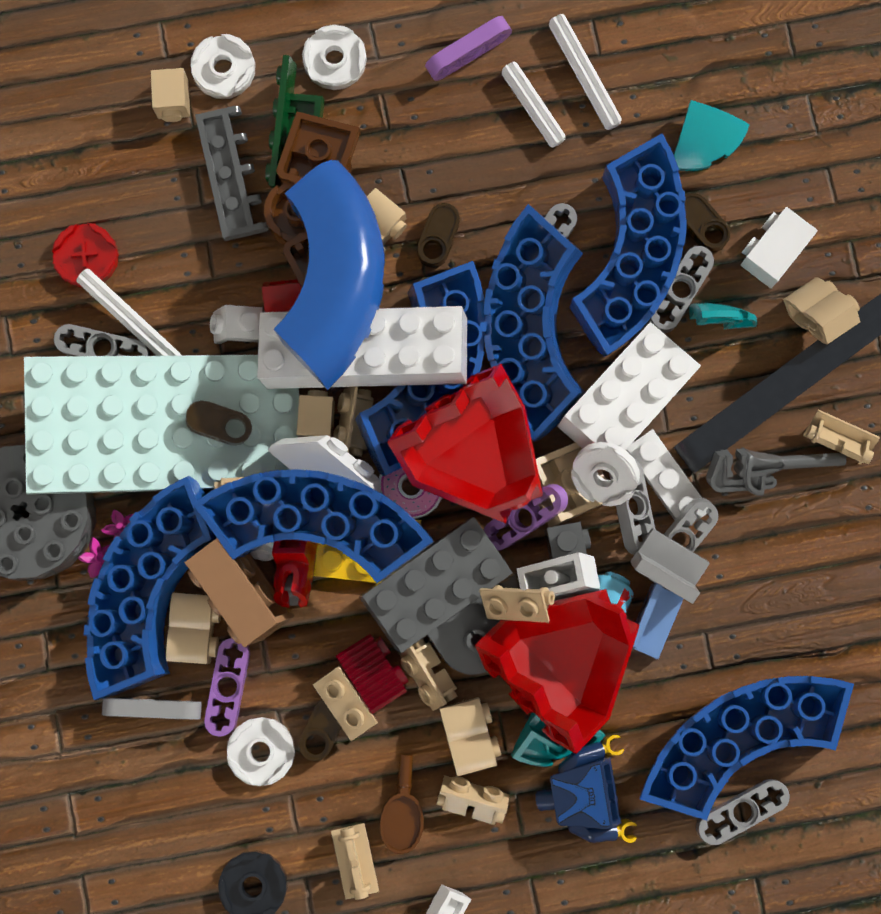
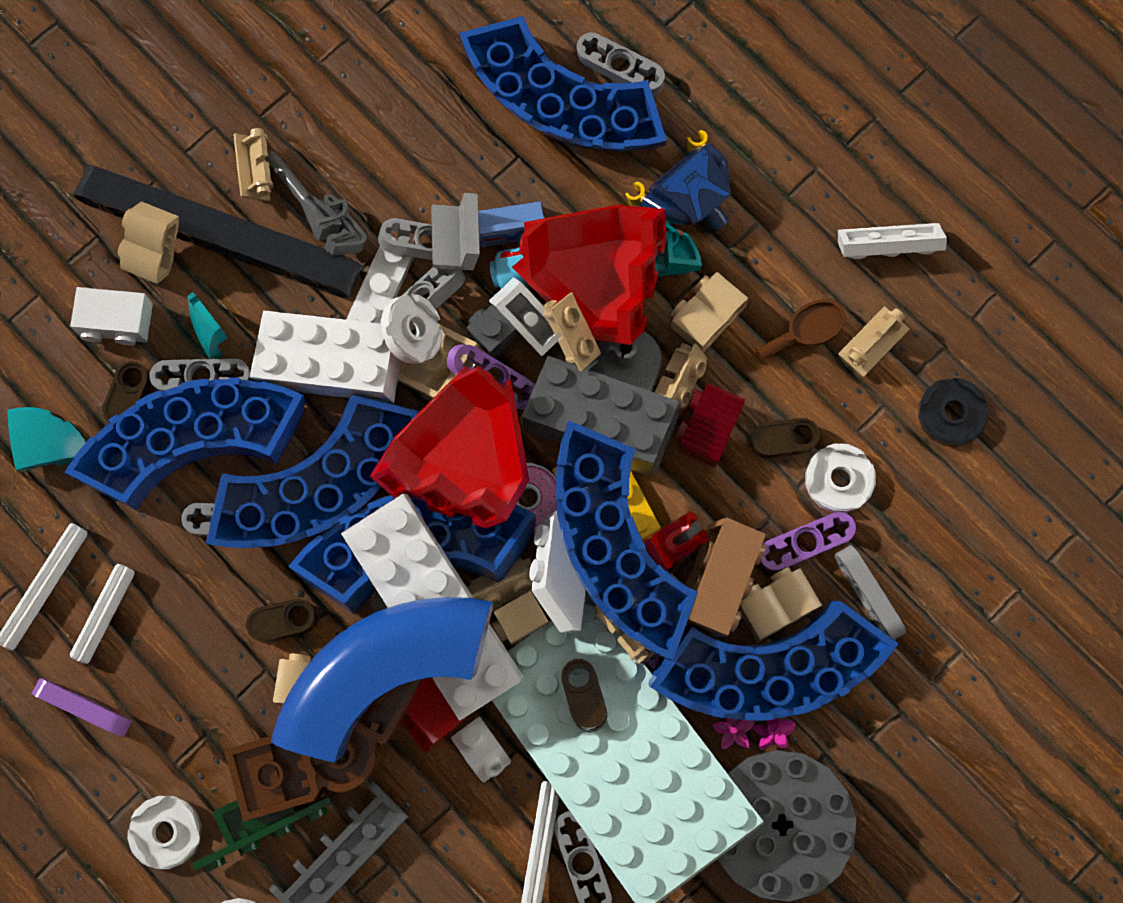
camera: 120 degrees left, 5 degrees down
tan hinge [313,666,378,741] -> none
tan hinge [436,775,510,825] -> none

